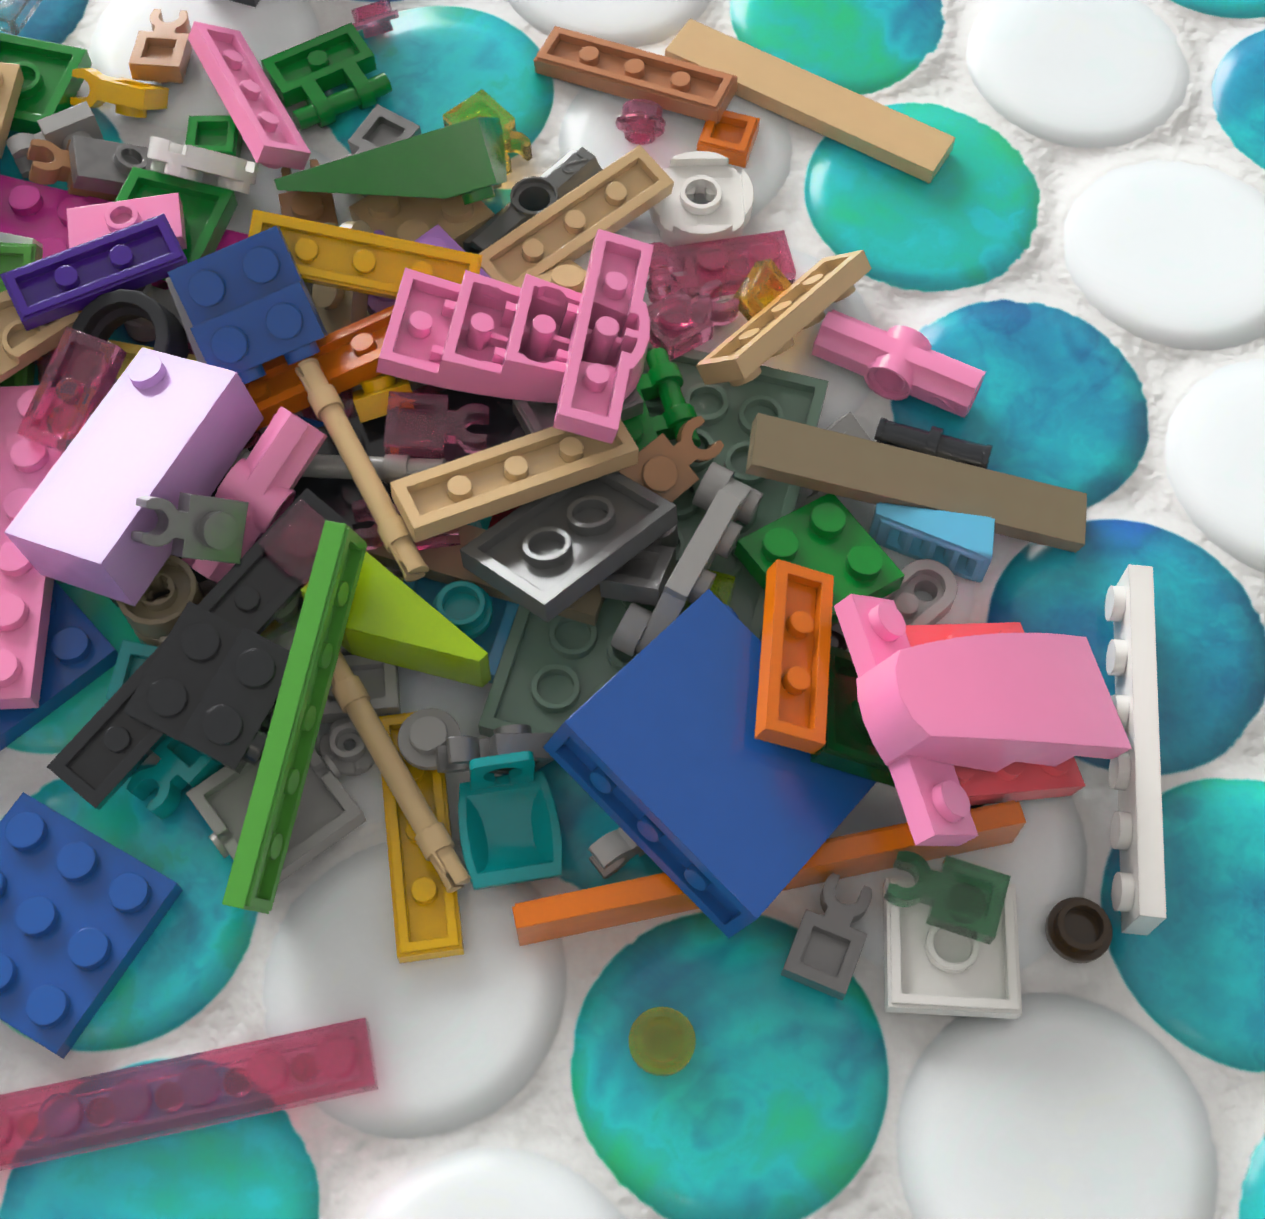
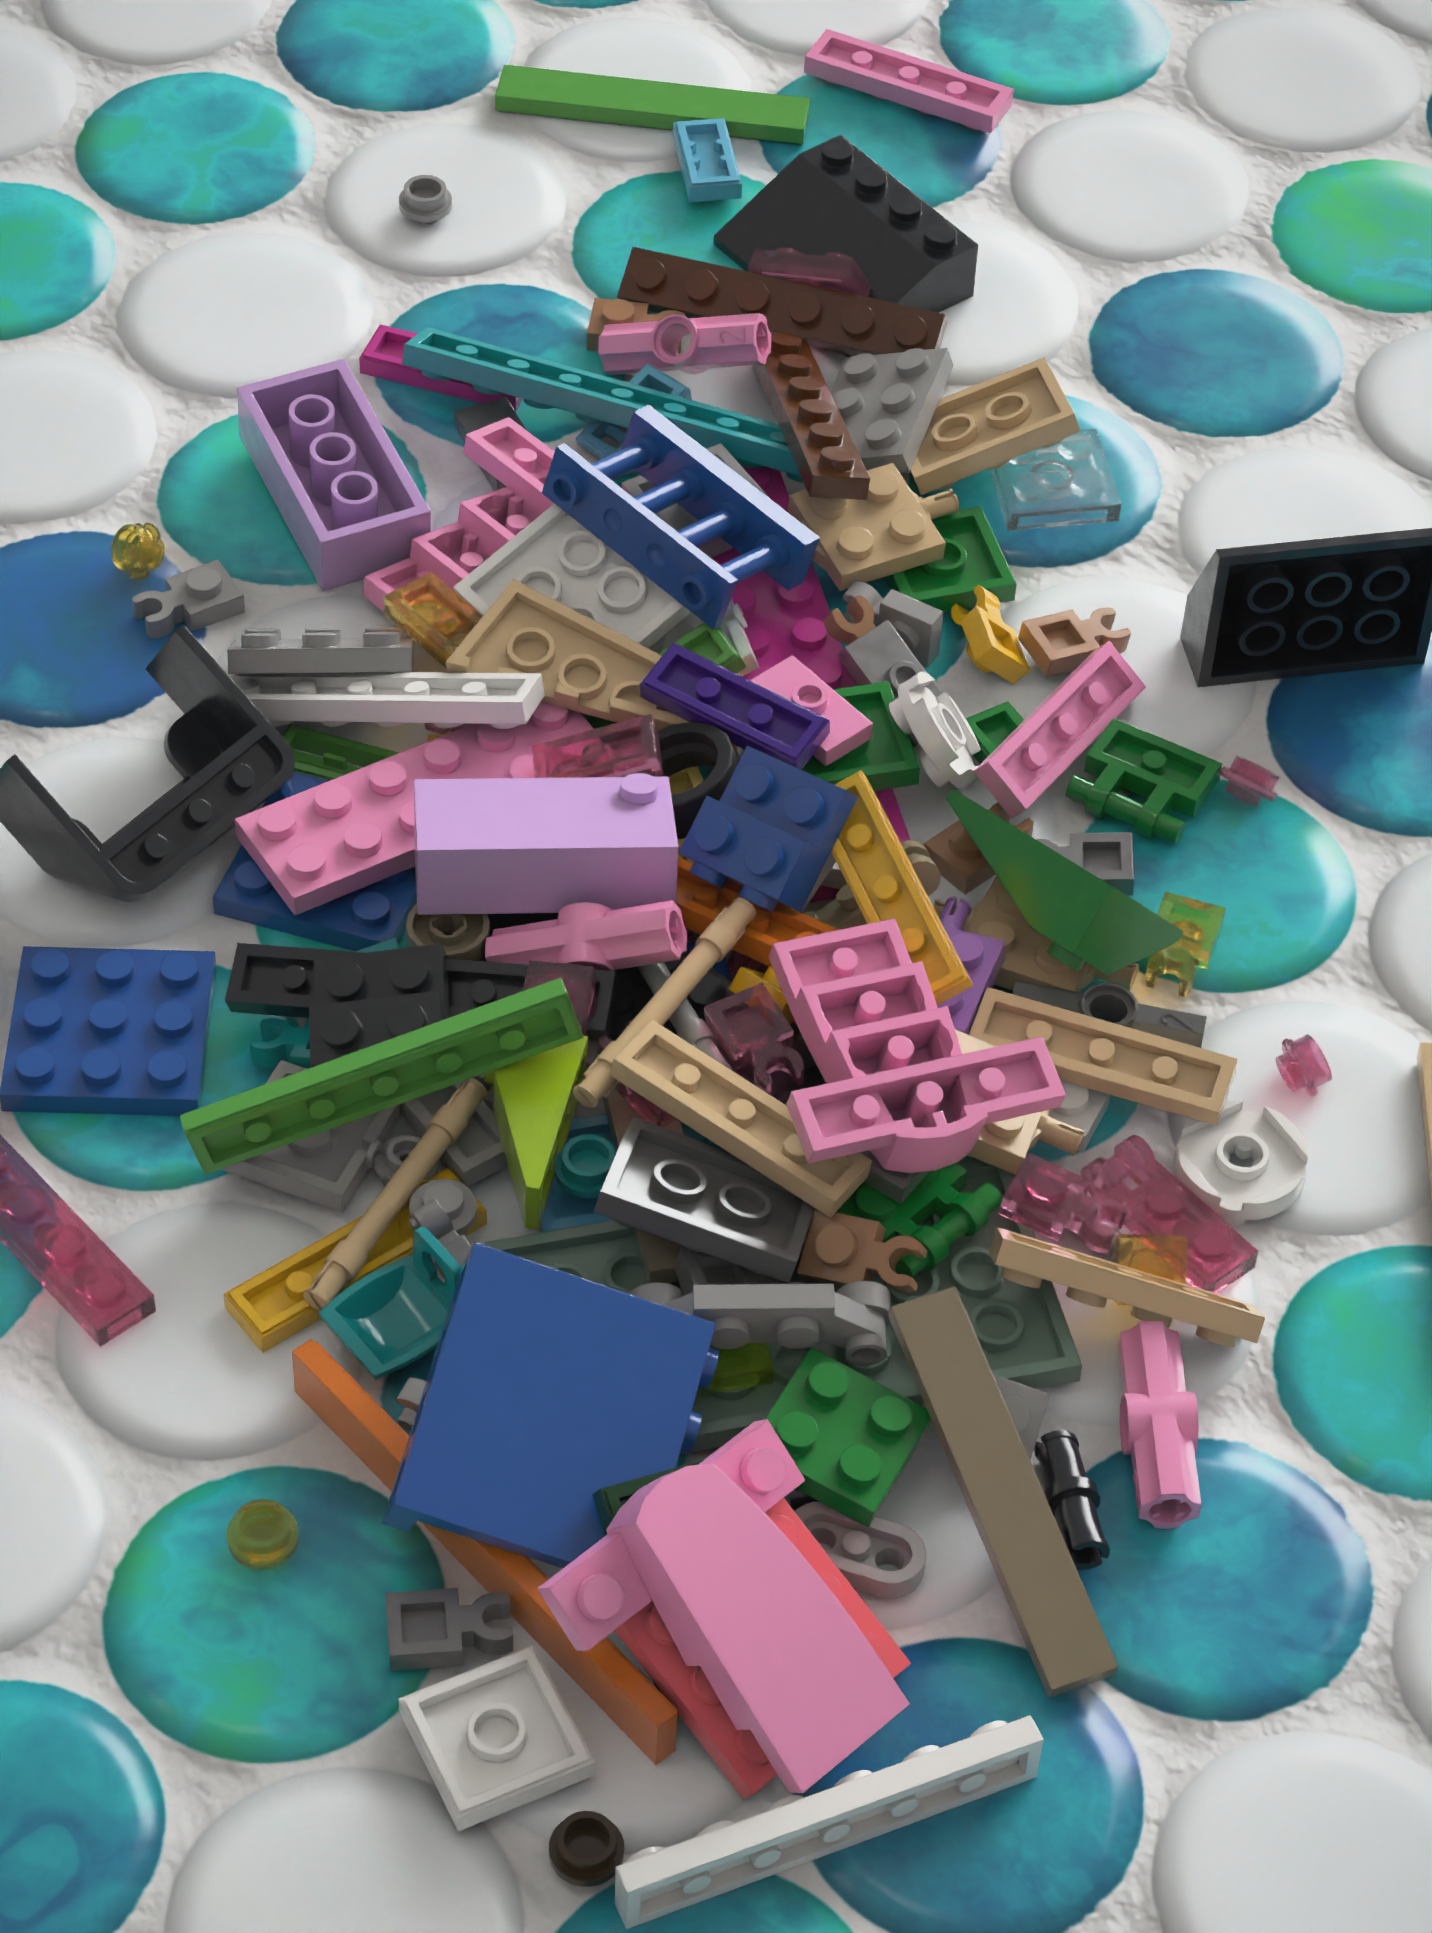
camera: 60 degrees right, 15 degrees down
flat silver plate [131,492,248,564] -> none
nougat tile [534,26,738,124] -> none
orange tile [697,110,760,168] -> none
orange plate [754,559,834,754] -> none
medium azure slope [868,502,995,582] -> none
clear green plate [884,851,1011,945] -> none

